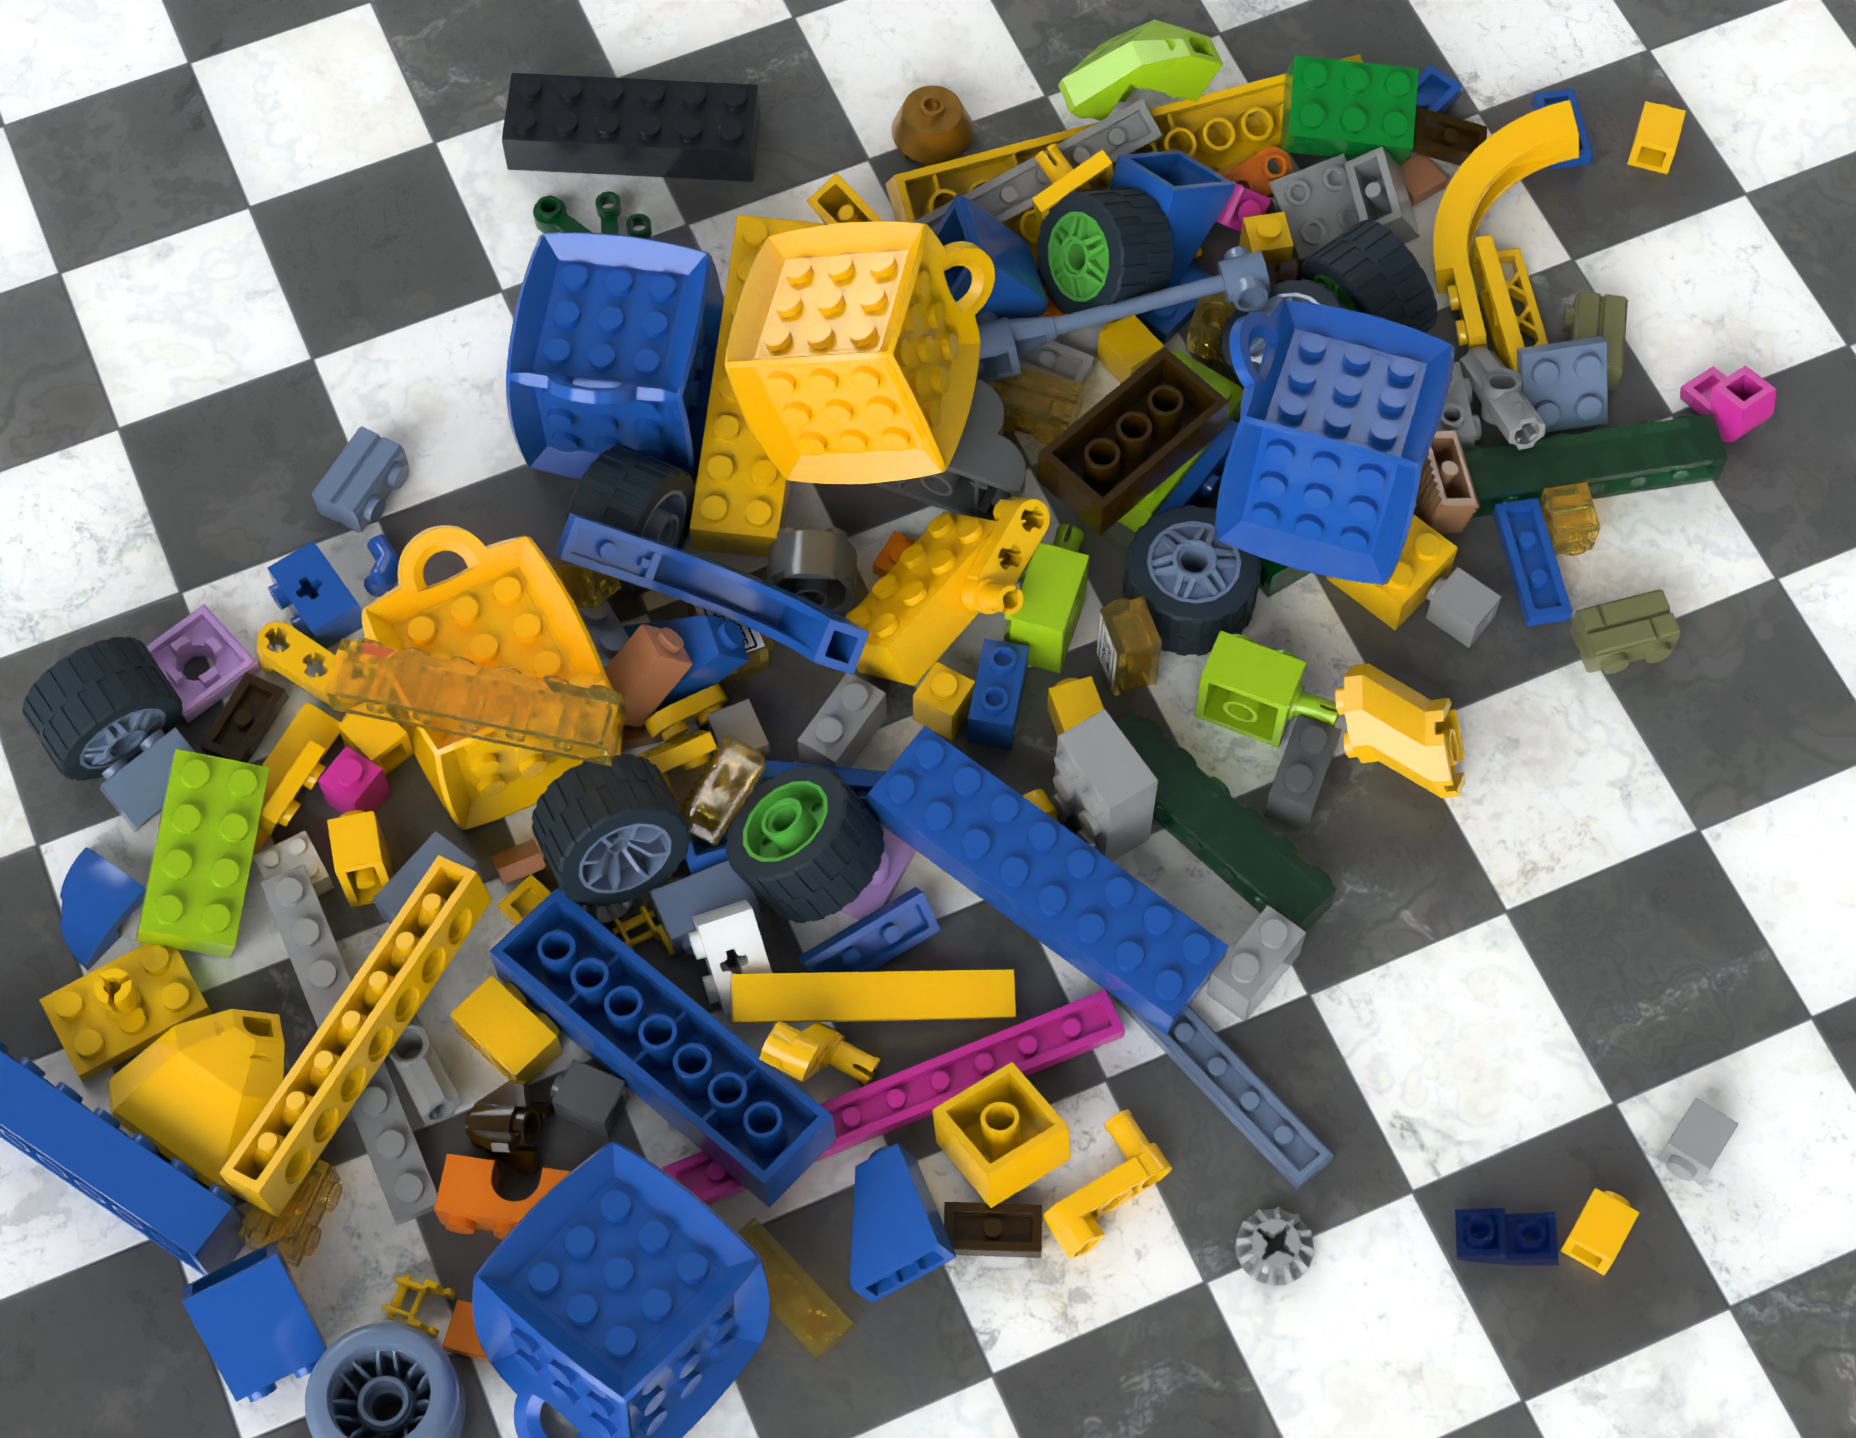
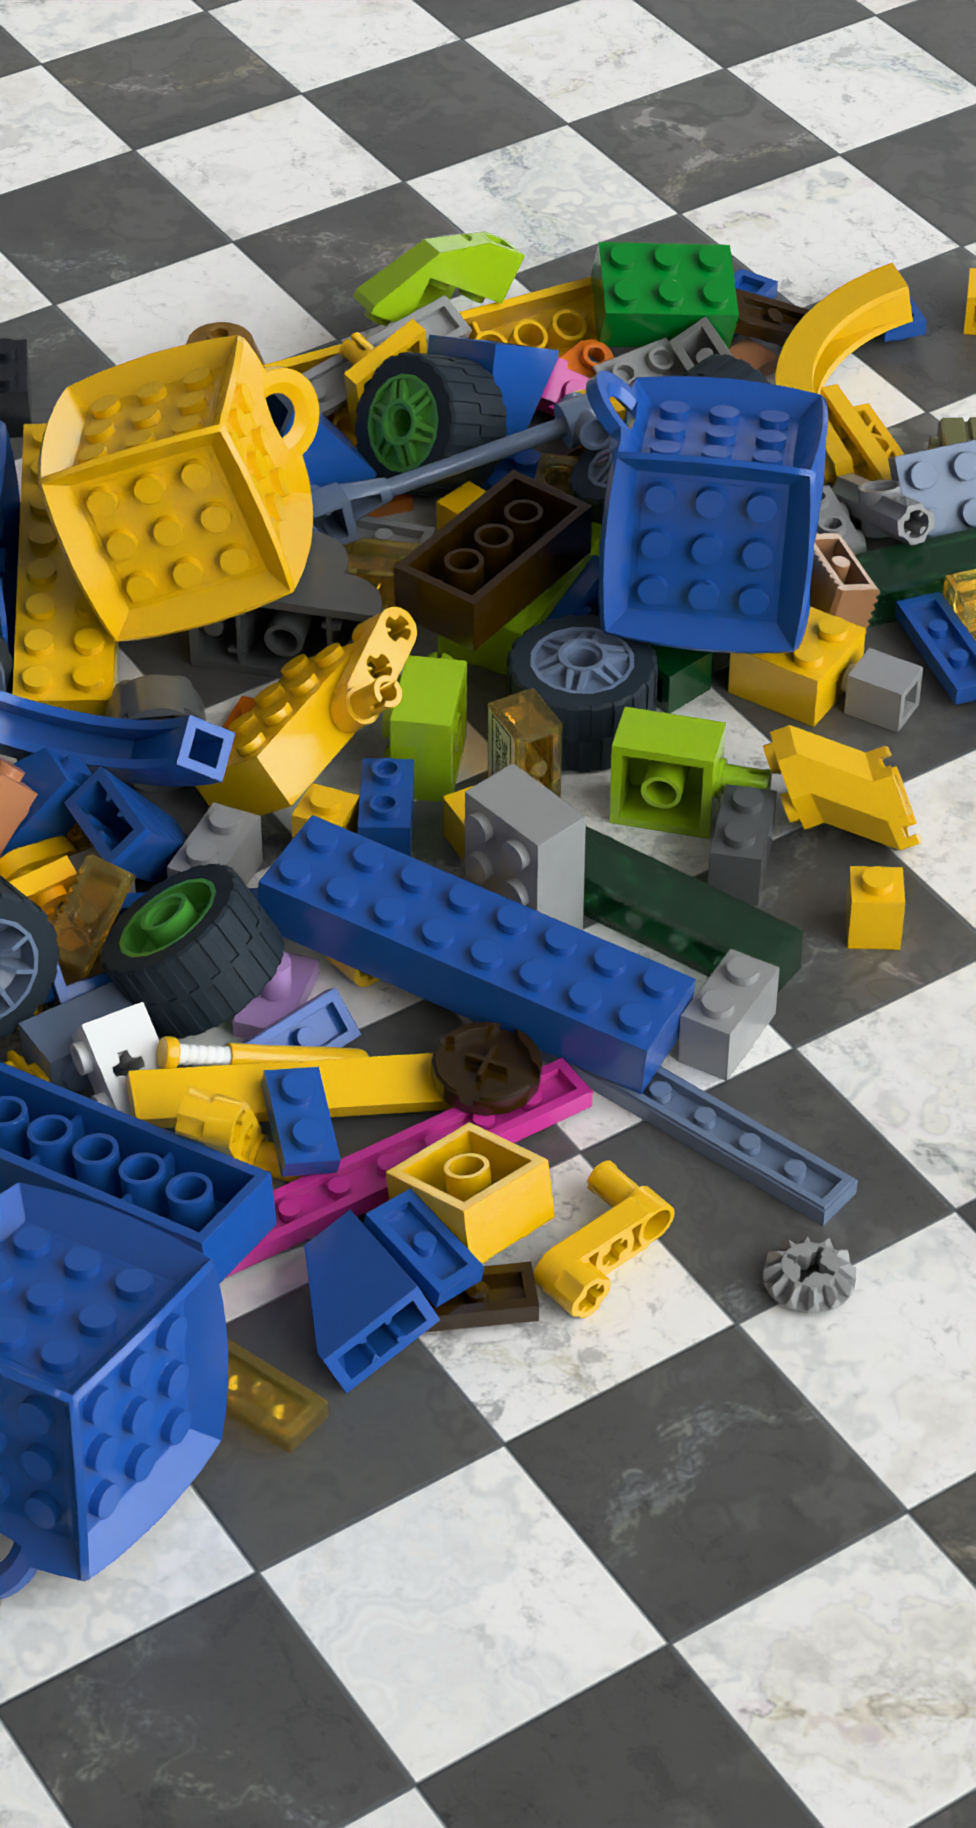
camera: 10 degrees left, 20 degrees down
none -> blue slope [64,766,188,884]
none -> yellow piece [157,1036,369,1069]
none -> blue plate [261,1067,341,1177]
none -> blue plate [364,1188,485,1308]
none -> dark brown tile [431,1021,543,1116]
none -> yellow brick [845,866,905,950]

